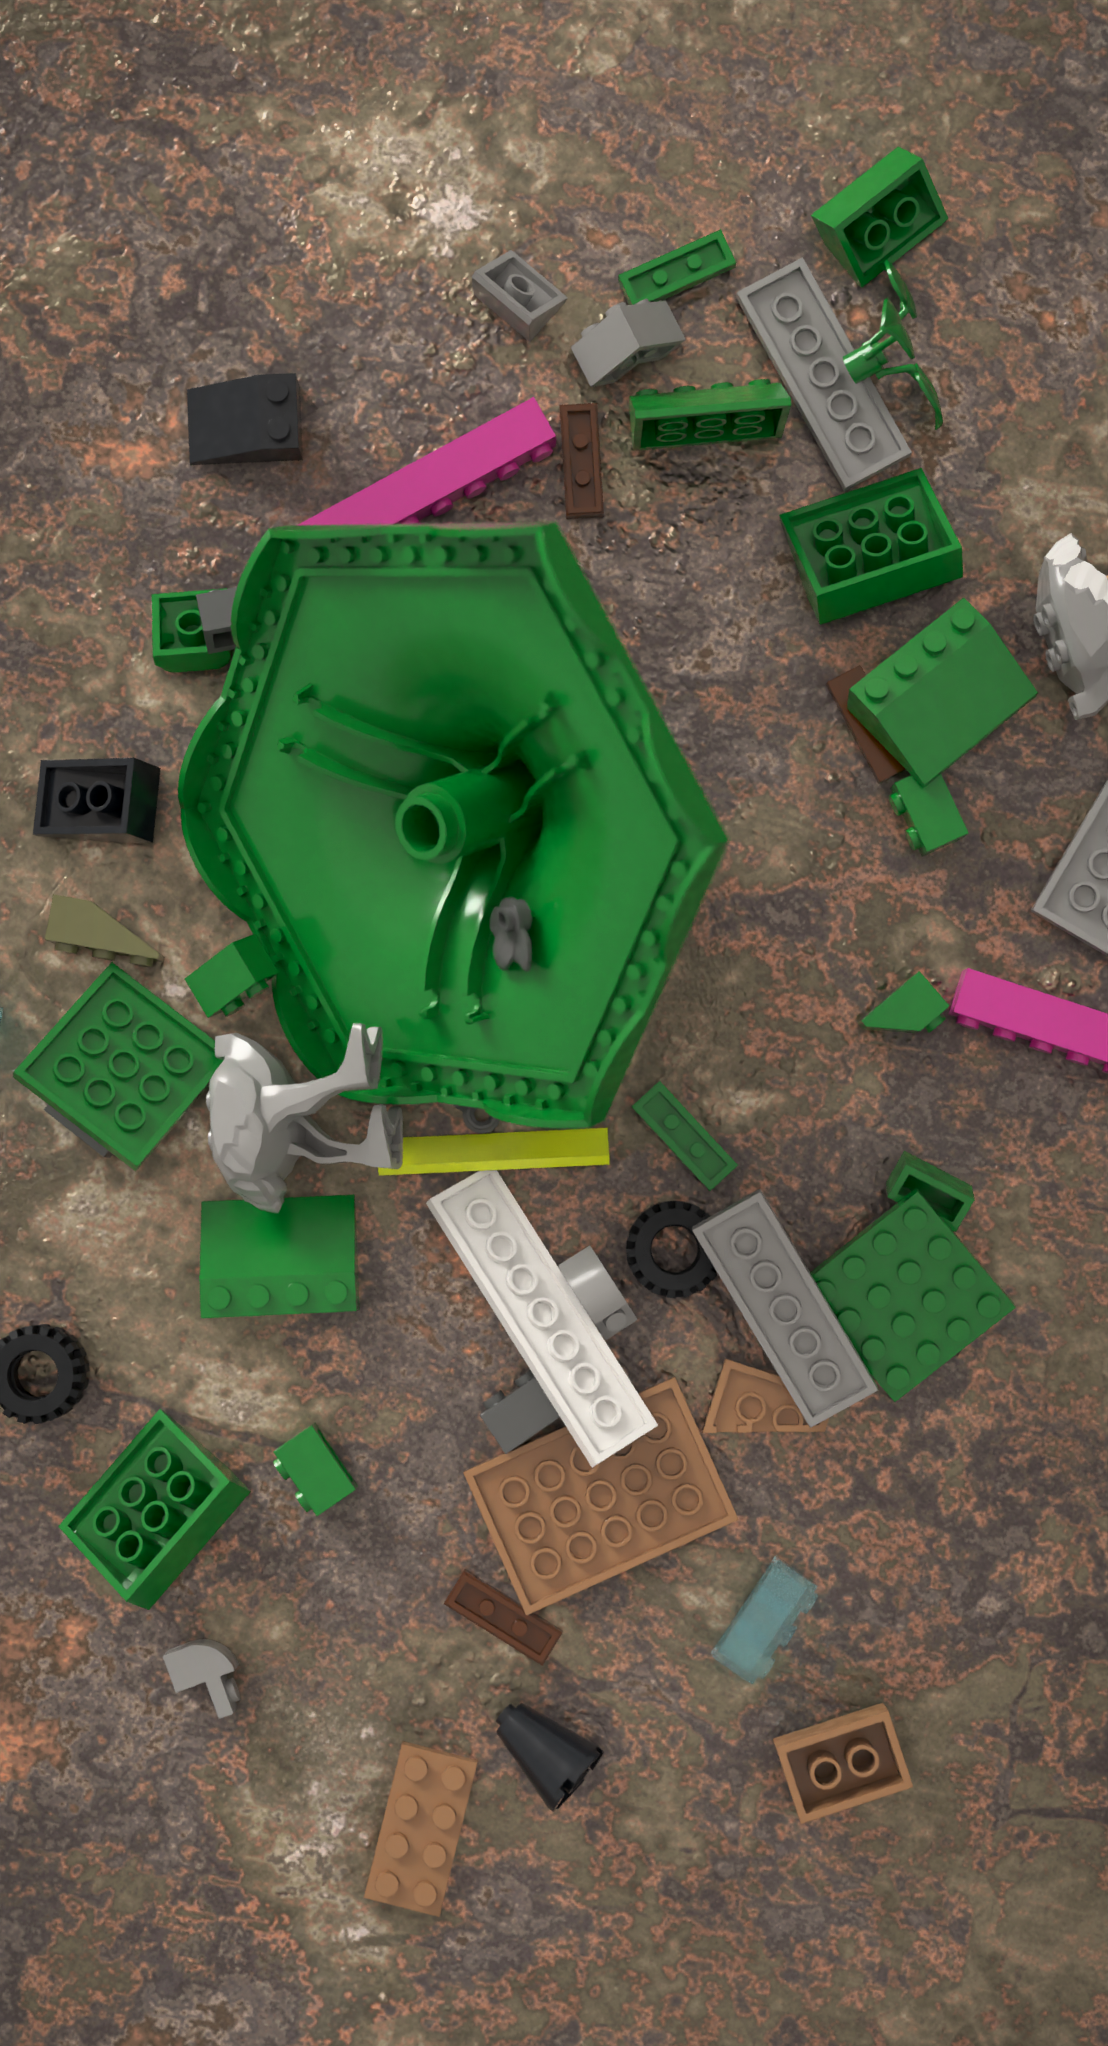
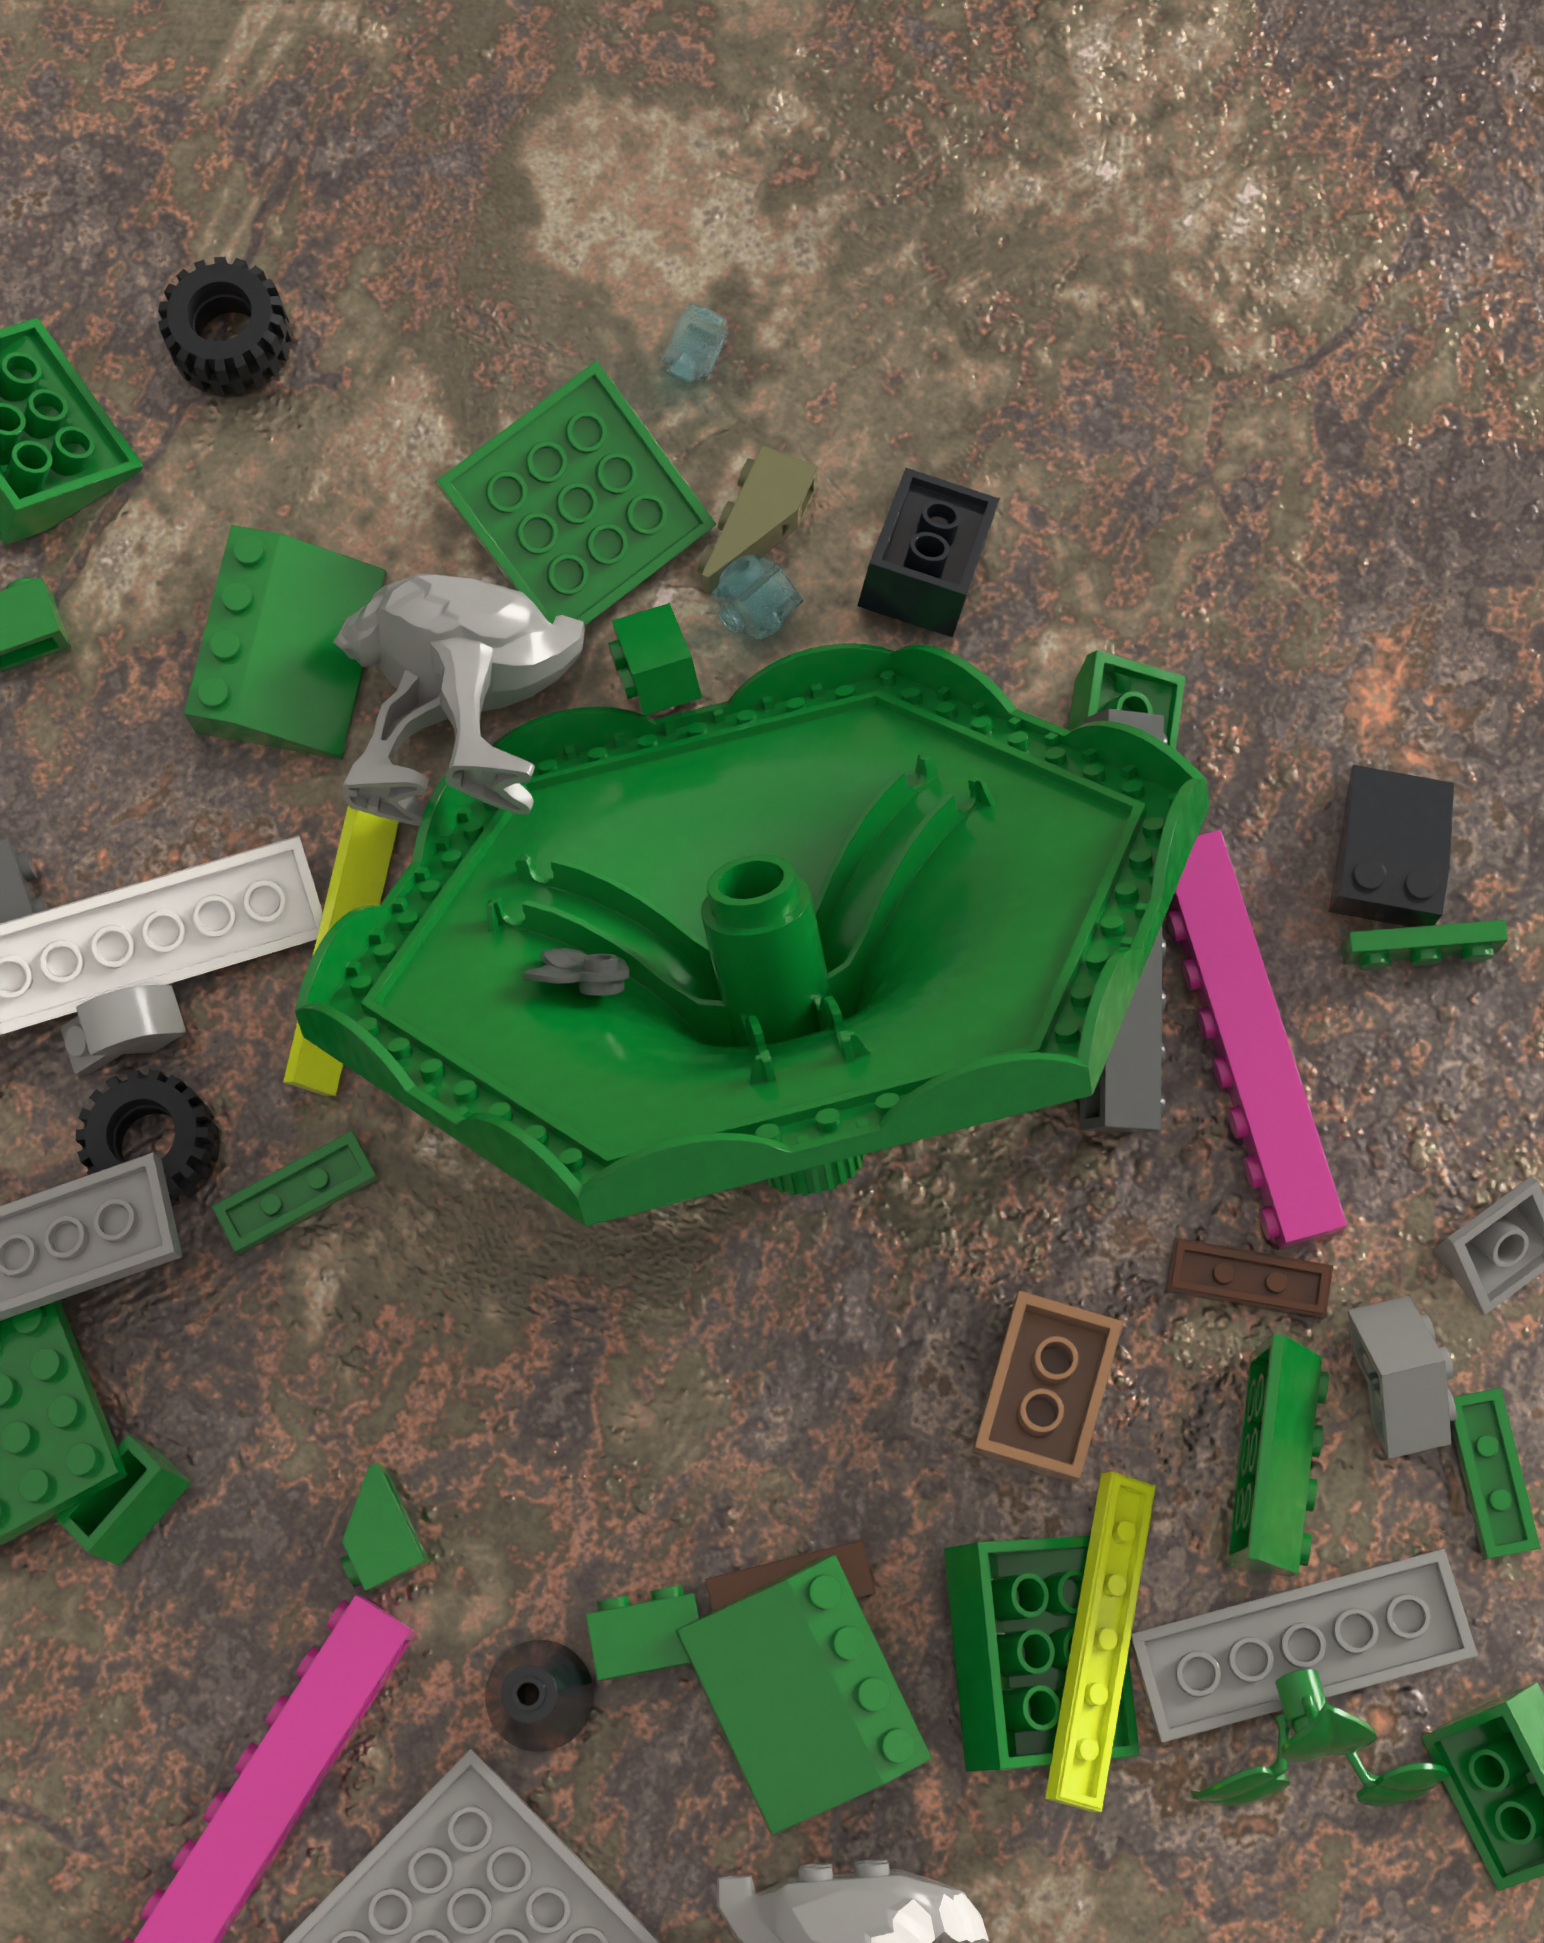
camera: 105 degrees right, 10 degrees down
none -> black cone [485,1640,594,1752]
none -> clear light blue brick [711,554,803,641]
none -> medium nougat brick [972,1291,1123,1484]
none -> neon yellow tile [1045,1471,1156,1812]
none -> green plate [1341,920,1508,970]

